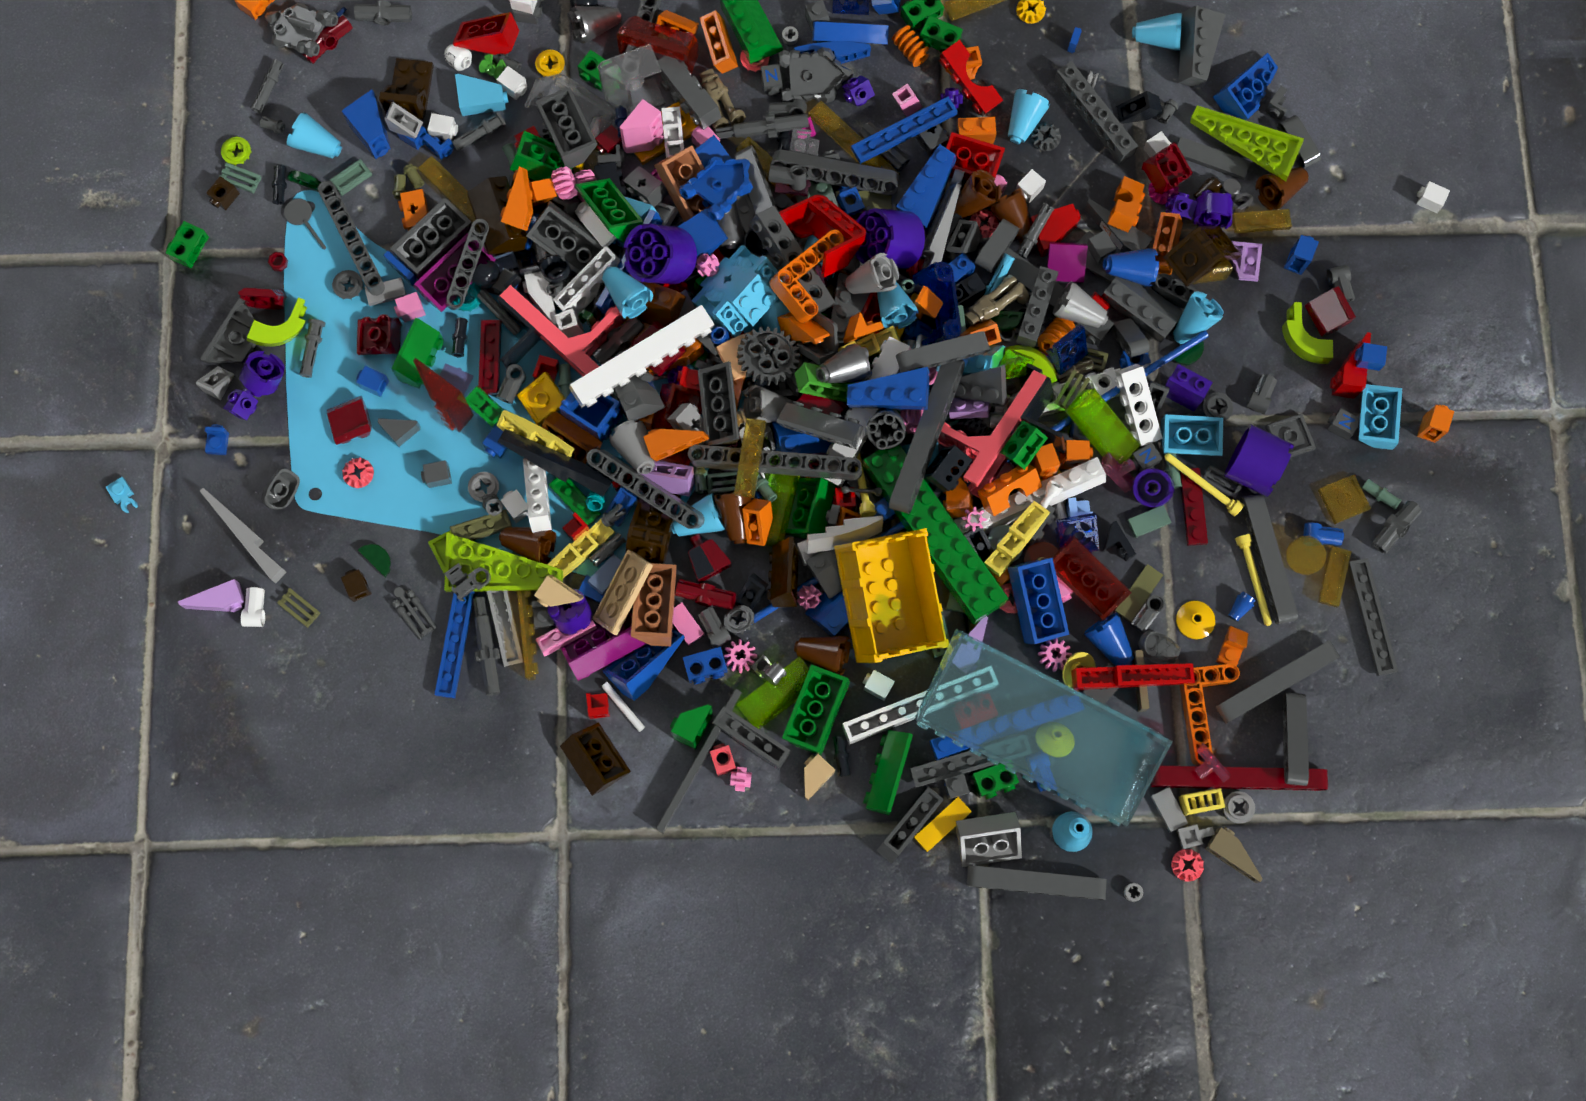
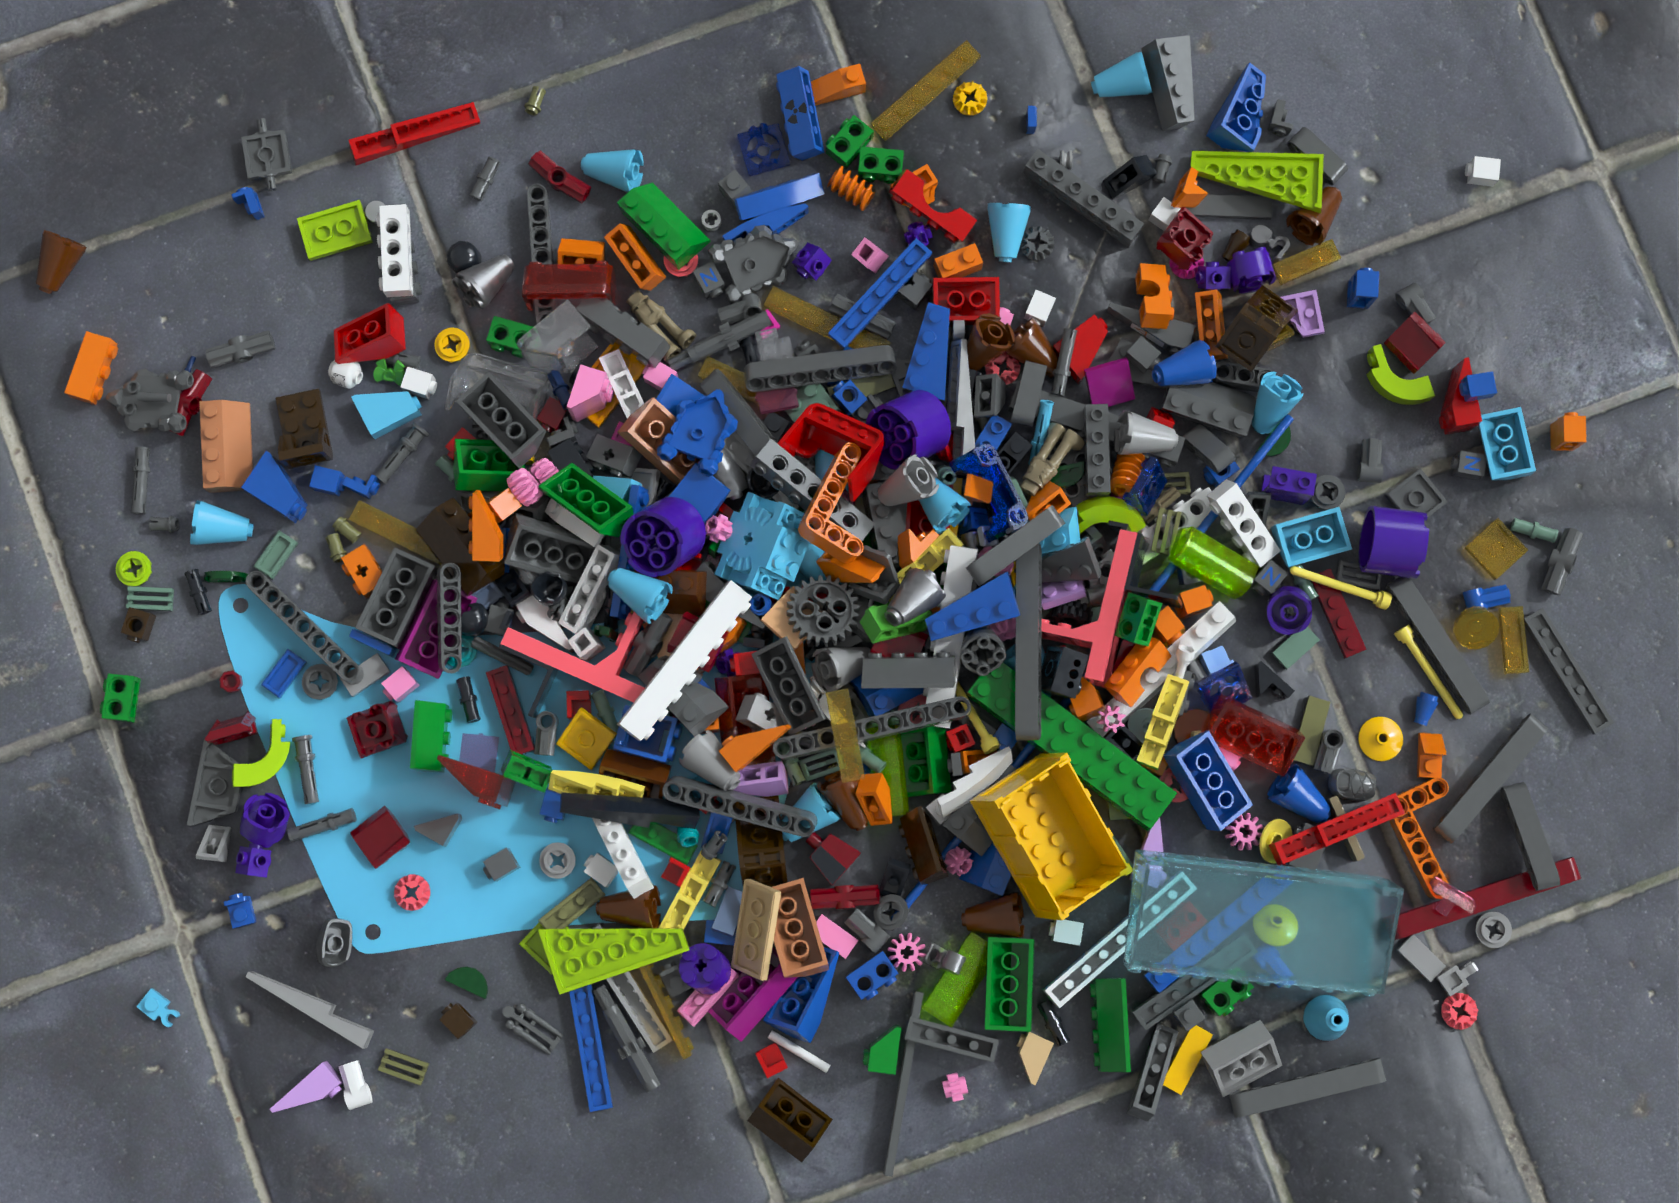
camera: 20 degrees left, 5 degrees up
dark grey piece [284,199,326,250] -> none
blue brick [356,366,389,397] -> none
light grey slope [385,102,423,139] -> none
white brick [427,113,458,141] -> none
dark grey piece [444,563,491,601] -> none
dark grey bush [482,493,503,516] -> none
tan slope [534,575,584,607] -> none
coral brick [710,743,736,776] -> none
dark grey piece [769,165,807,190] -> none
dark grey hinge [841,486,882,496] -> none
clear neon green slope [1000,349,1035,379] -> none
clear pink tile [1101,453,1135,493] -> none
light grey bush [1123,883,1143,902] -> none
light yellow slope [1179,788,1225,816] -> none
dark tan slope [1205,827,1263,883] -> none
none -> nougat slope [199,400,253,493]
none -> blue tile [261,649,307,698]
none -> dark grey pin [287,808,357,842]
none -> orange slope [1171,167,1208,208]

